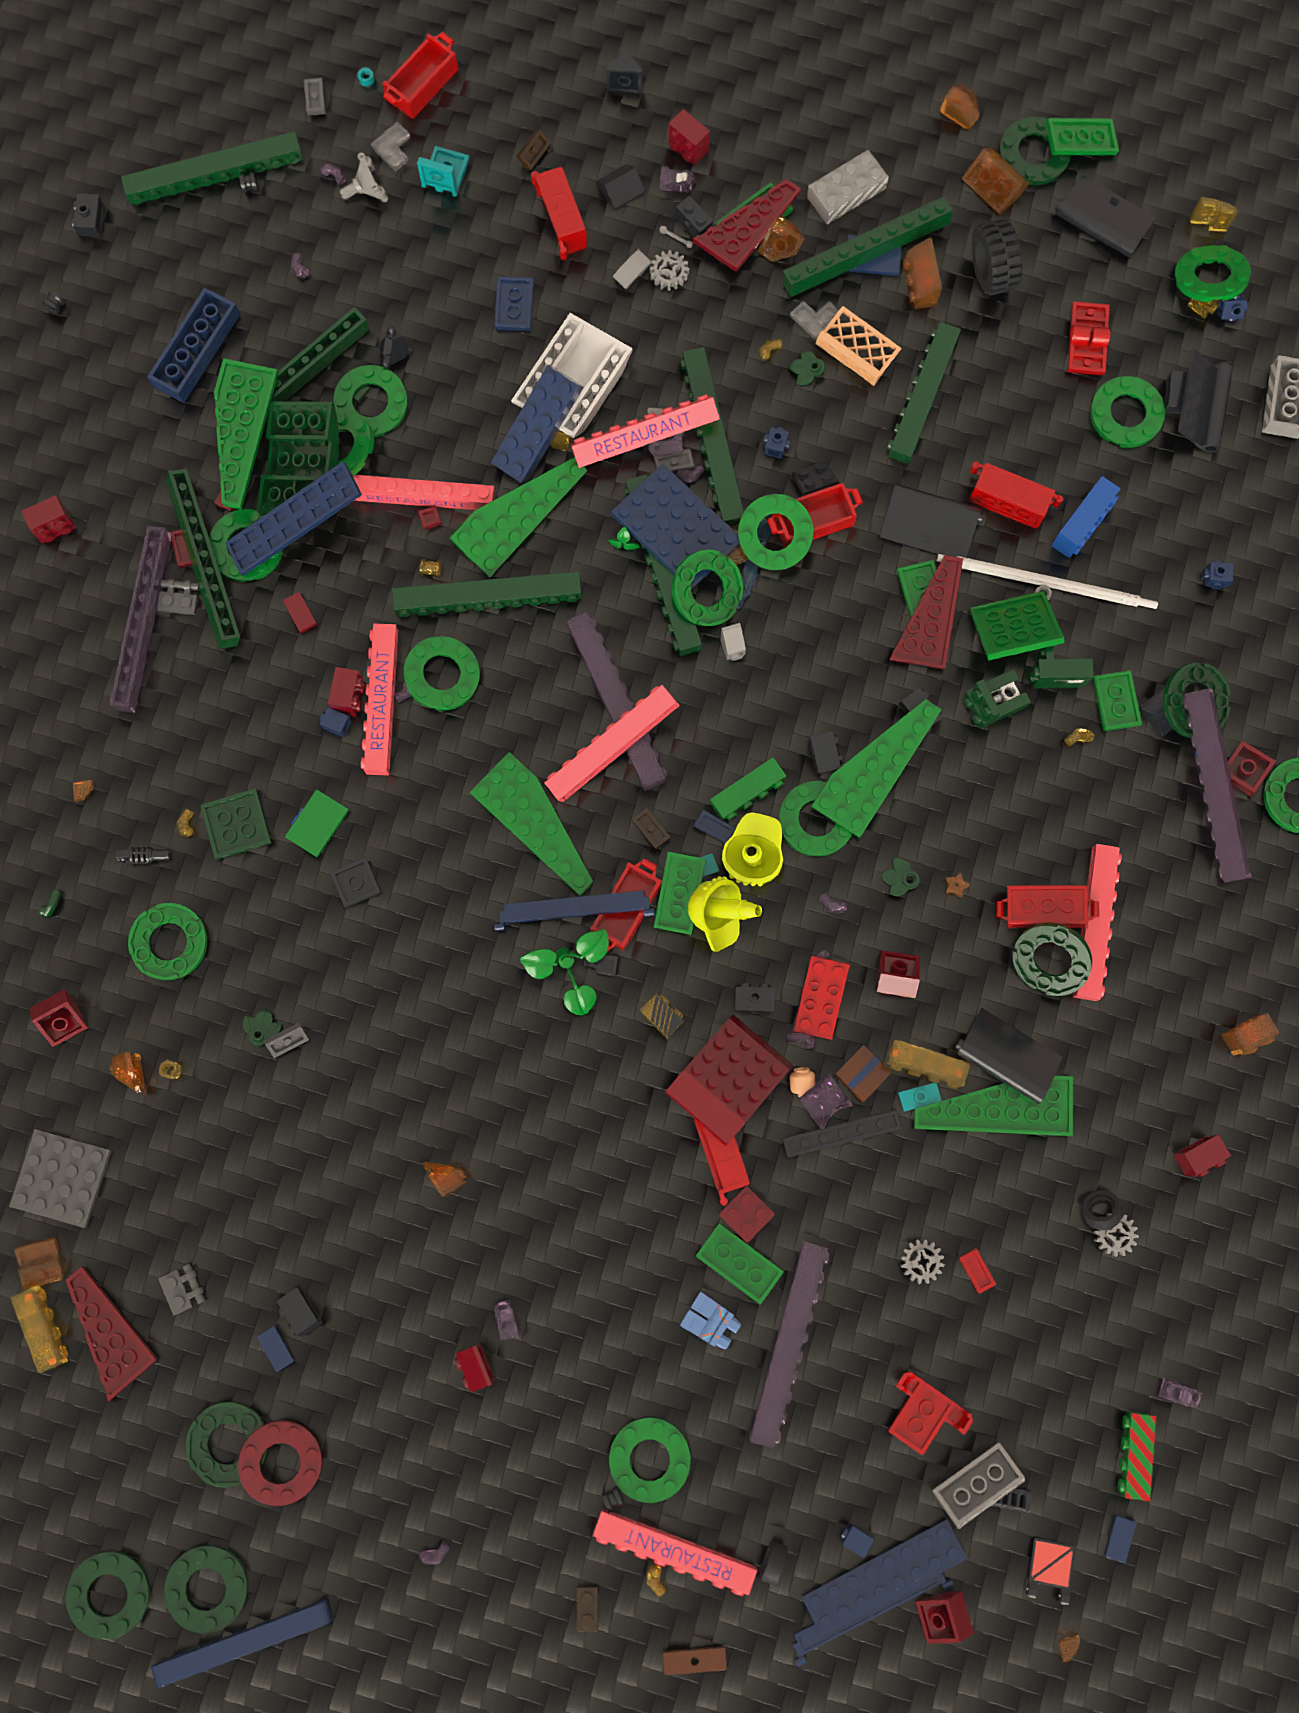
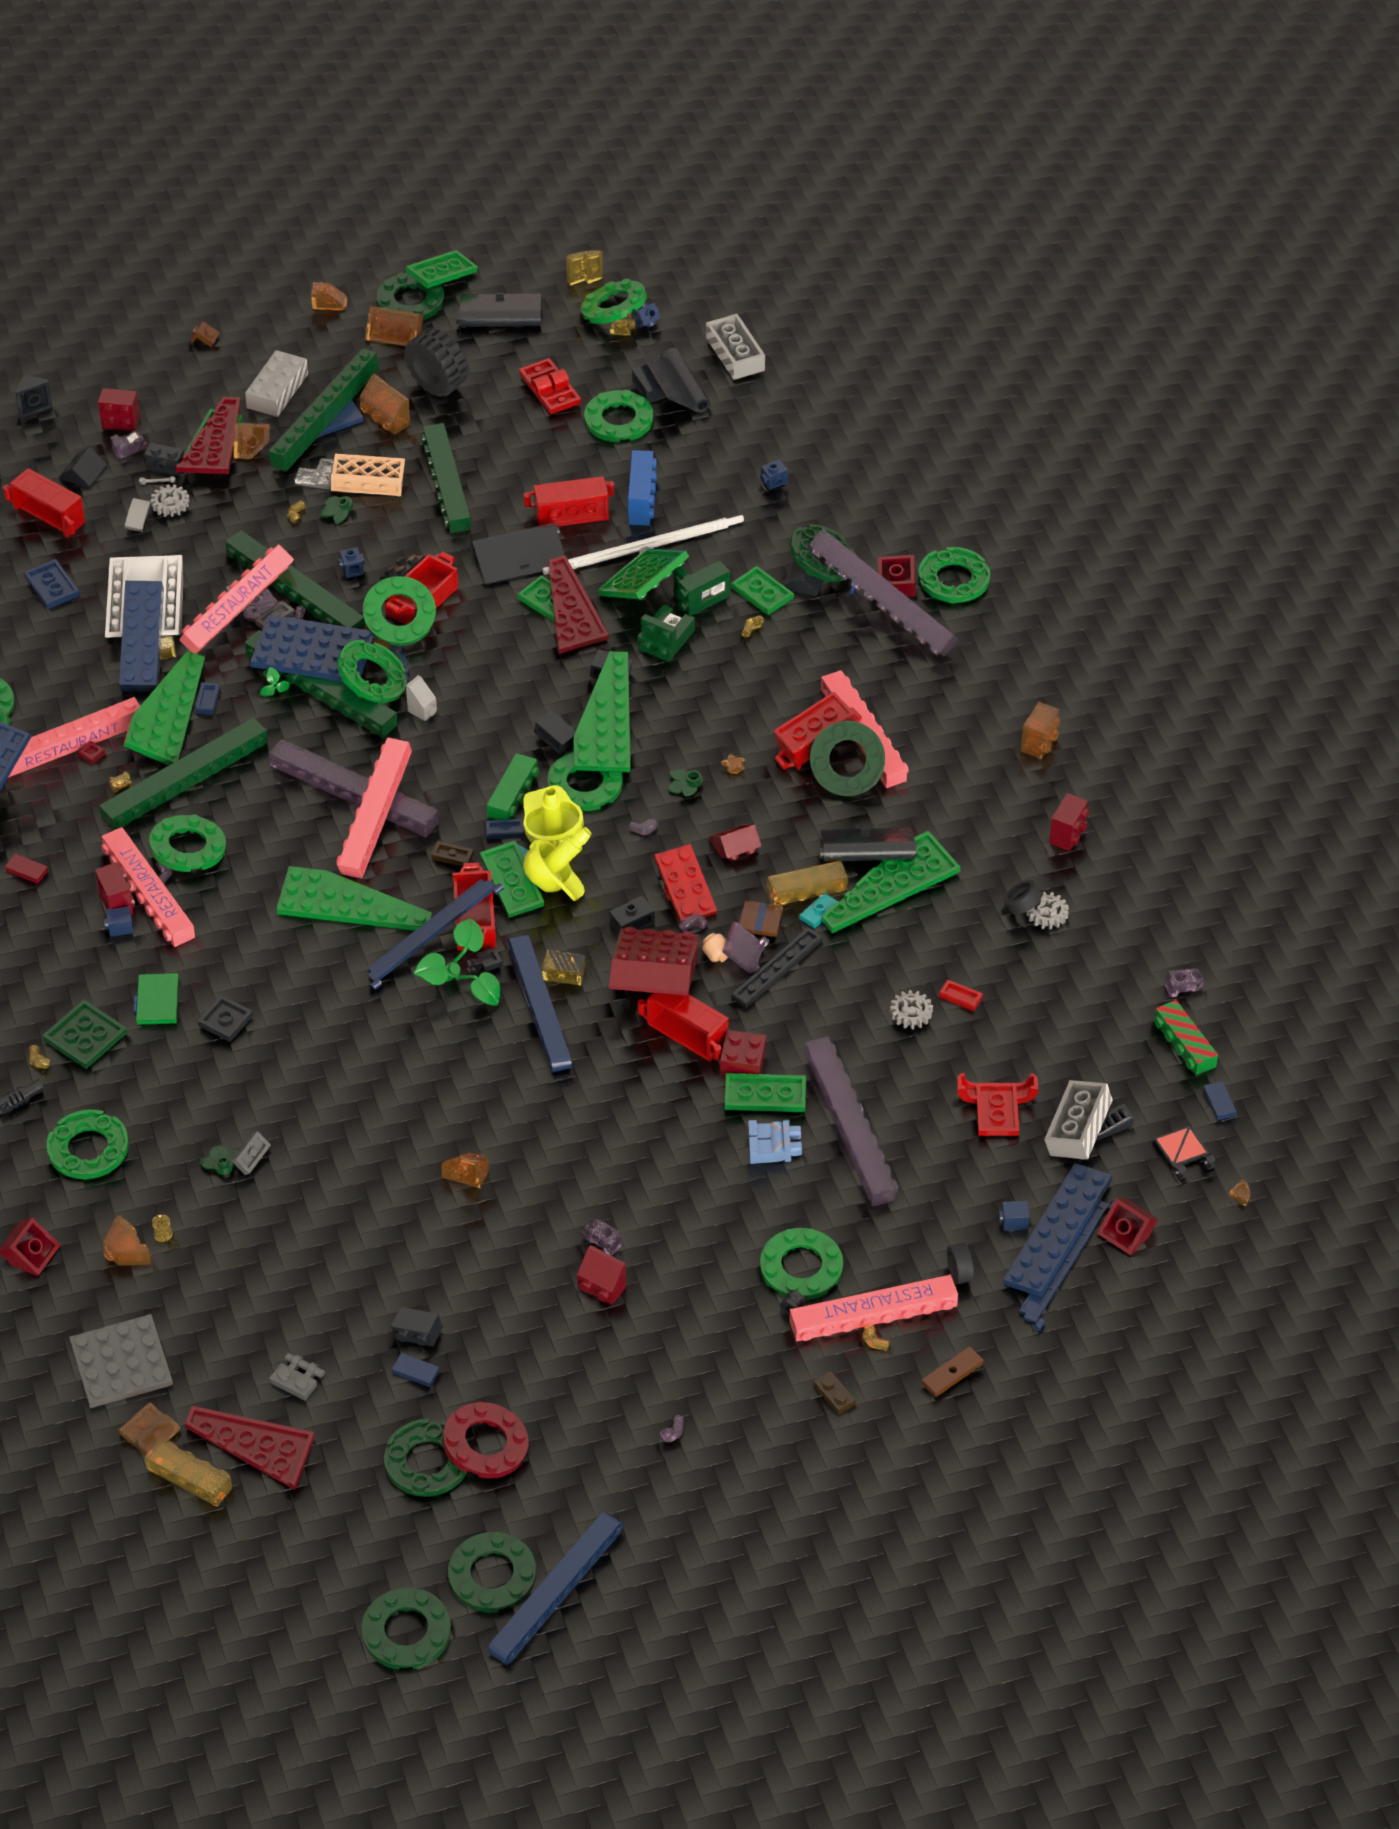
camera: 35 degrees left, 30 degrees down
none -> reddish brown bracket [190,321,220,347]
none -> dark blue tile [195,683,220,715]
none -> dark blue beam [508,934,572,1072]

